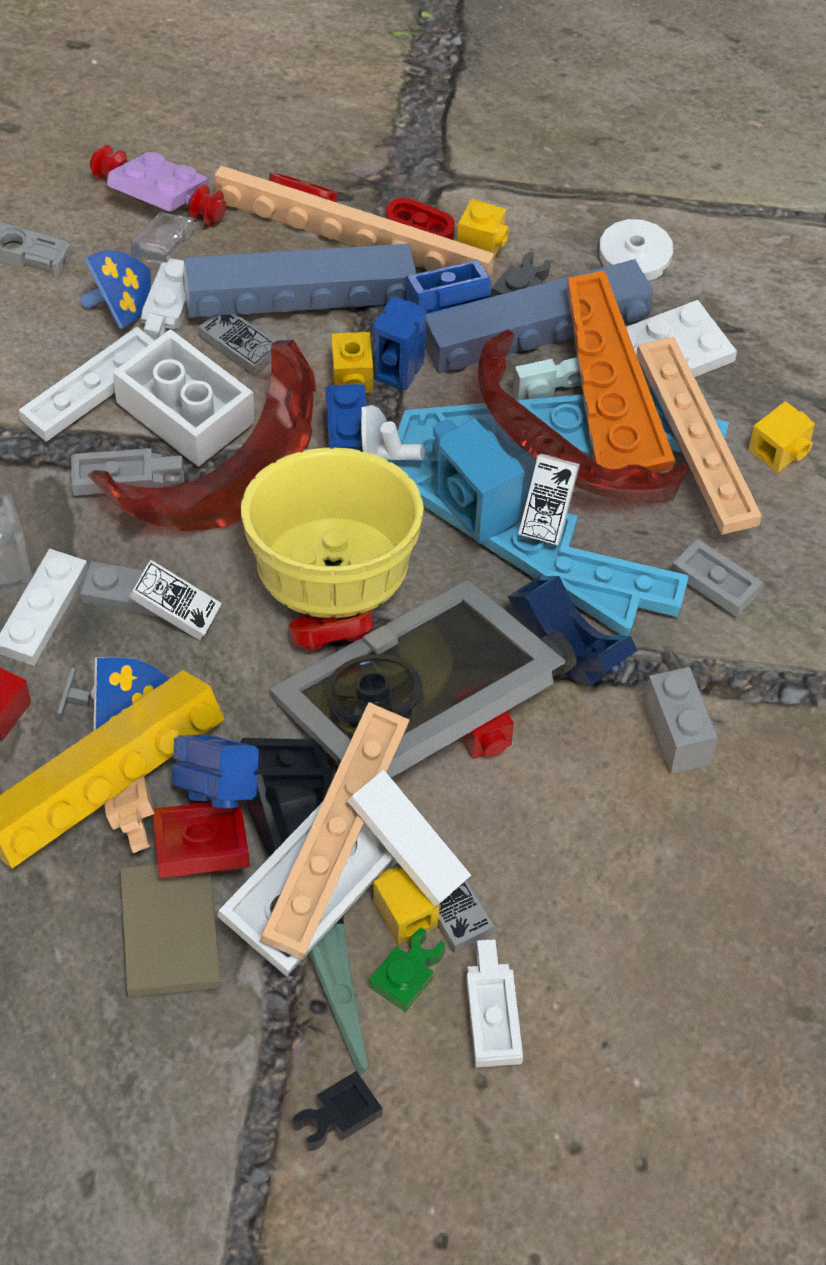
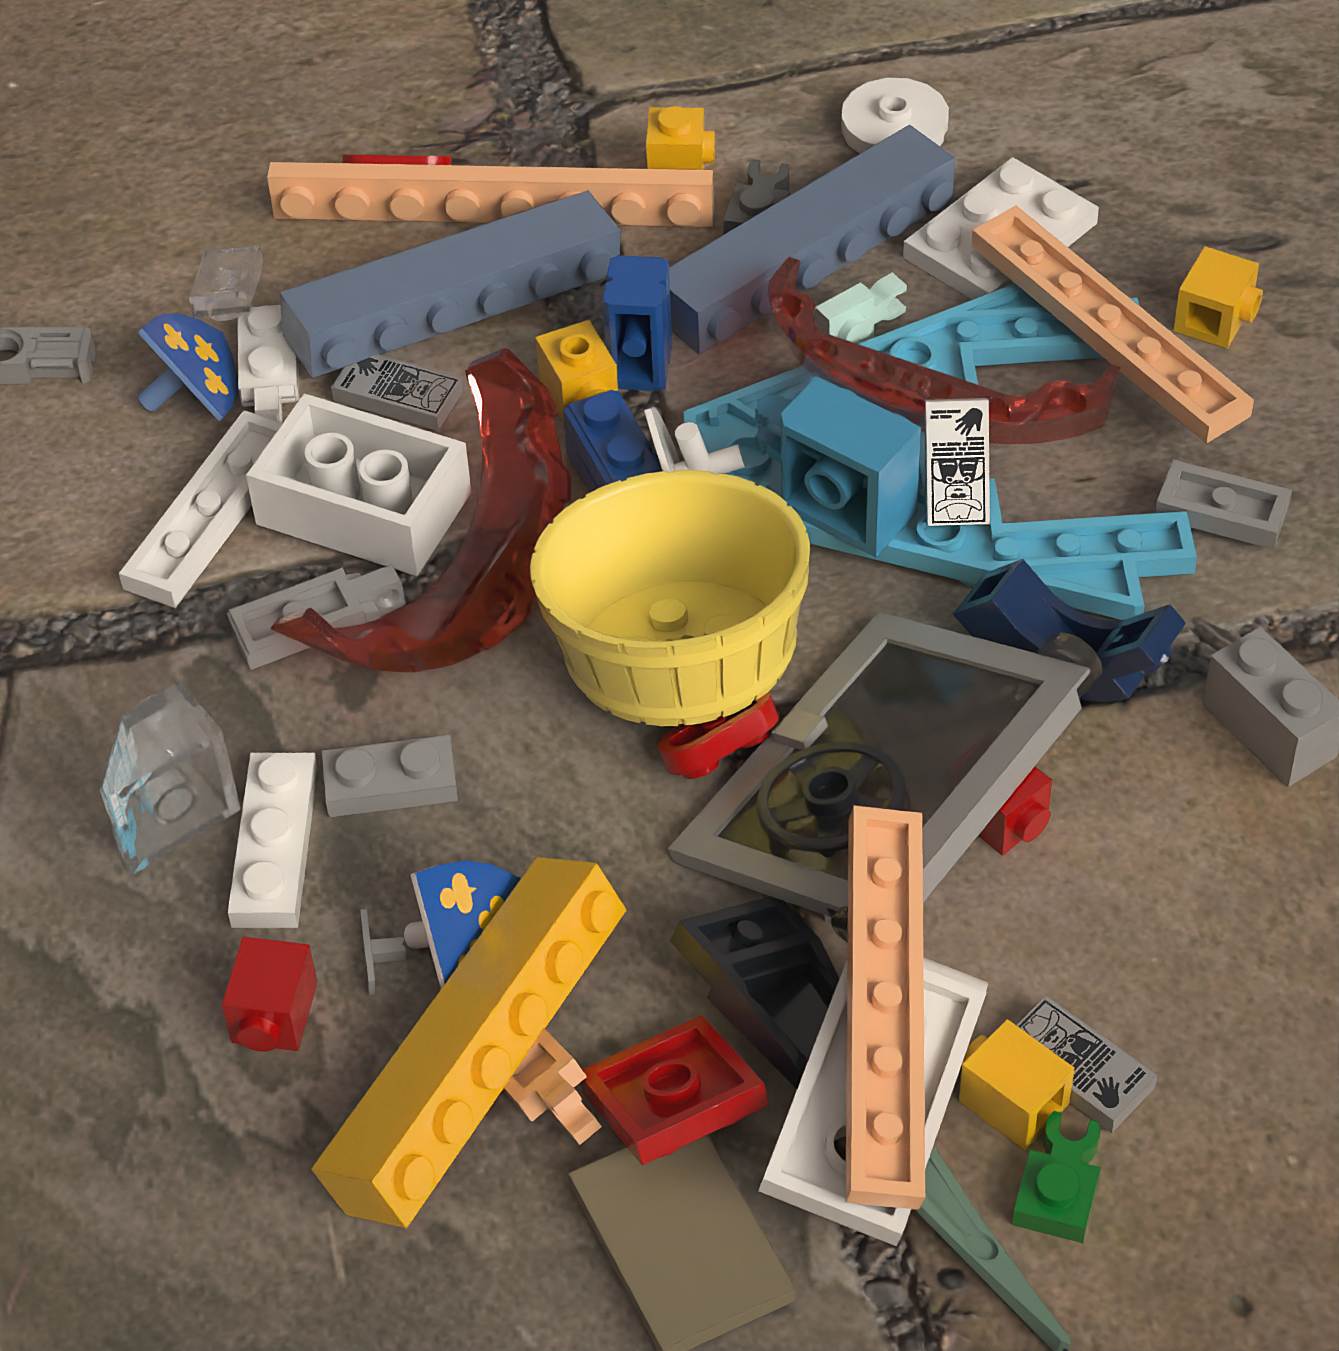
camera: 15 degrees left, 5 degrees down
lavender plate [90,144,226,226] -> none
white tile [128,560,222,641] -> none
blue brick [172,734,259,808] -> none
white tile [347,770,471,907] -> none
red plate [385,197,455,240] -> none
blue brick [406,260,491,314] -> none
white hinge [466,939,523,1068] -> none
orange wing [567,270,675,485] -> none

